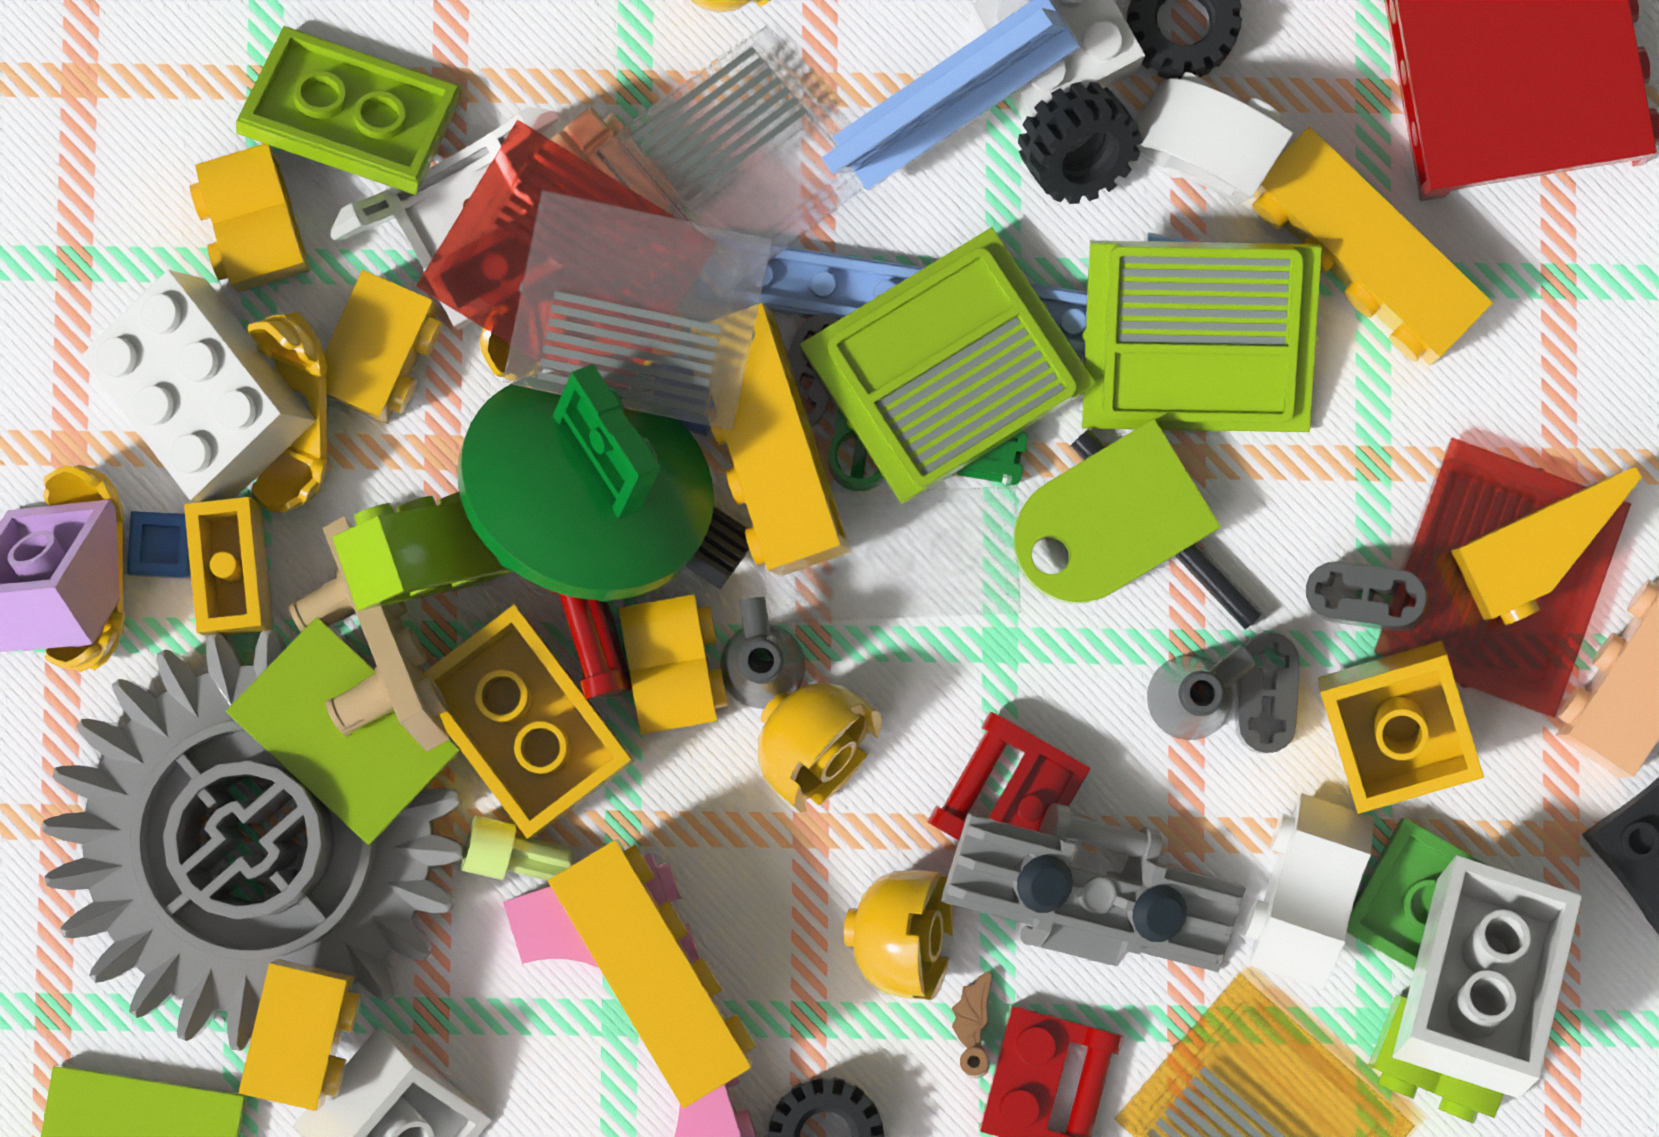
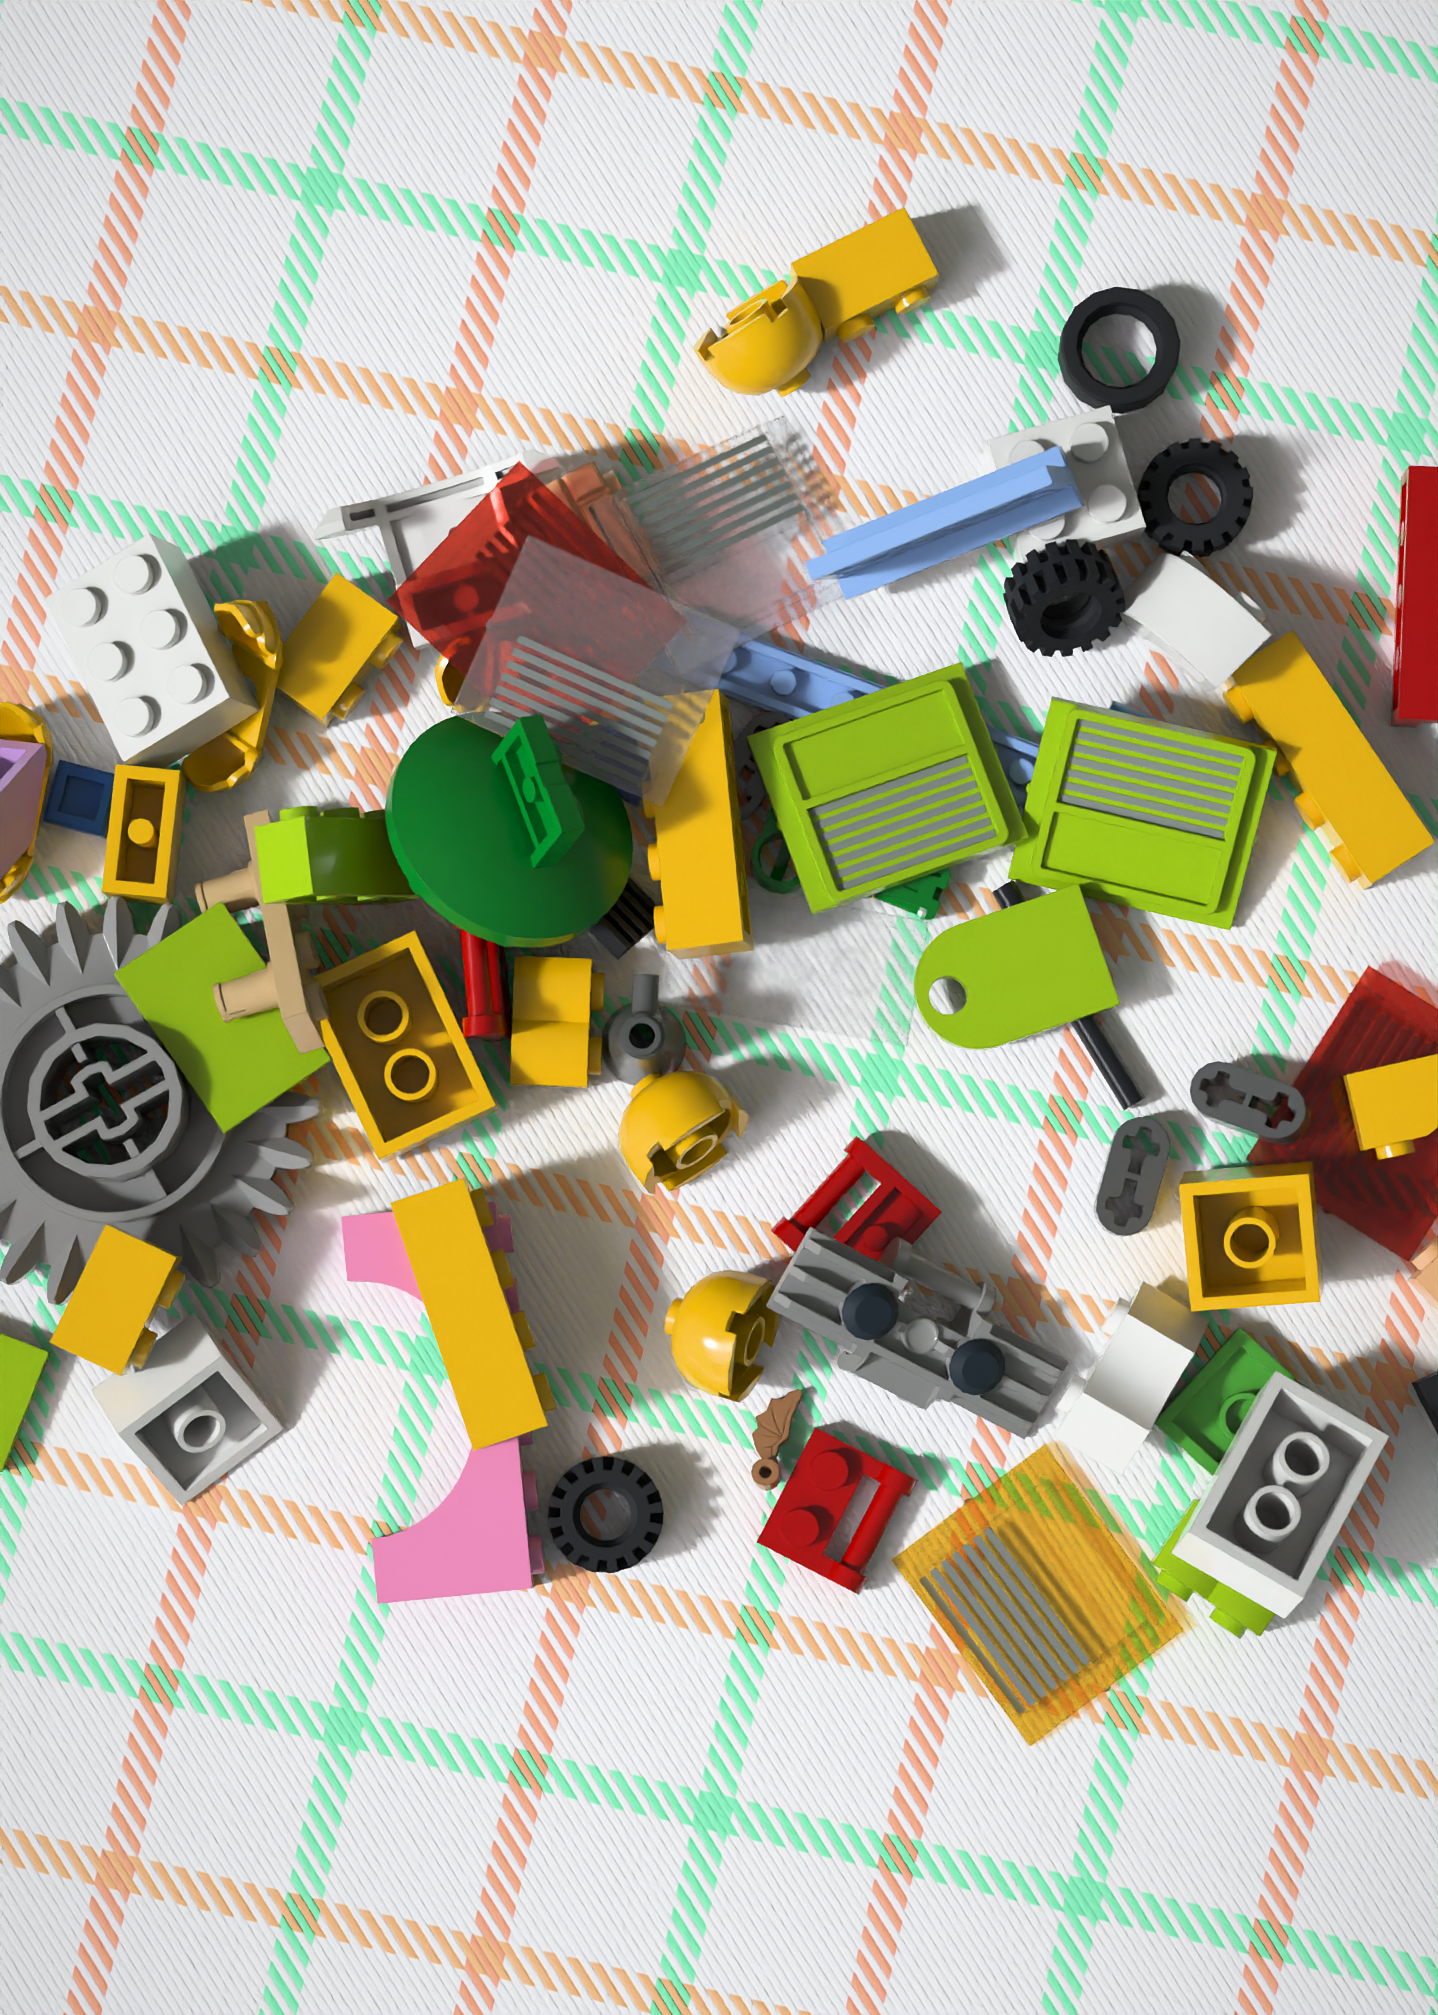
camera: 15 degrees right, 0 degrees up
yellow brick [189,143,311,293] -> none
lime tile [236,26,462,196] -> none
yellowish green piece [461,815,572,880] -> none
piece [1147,645,1257,740] -> none

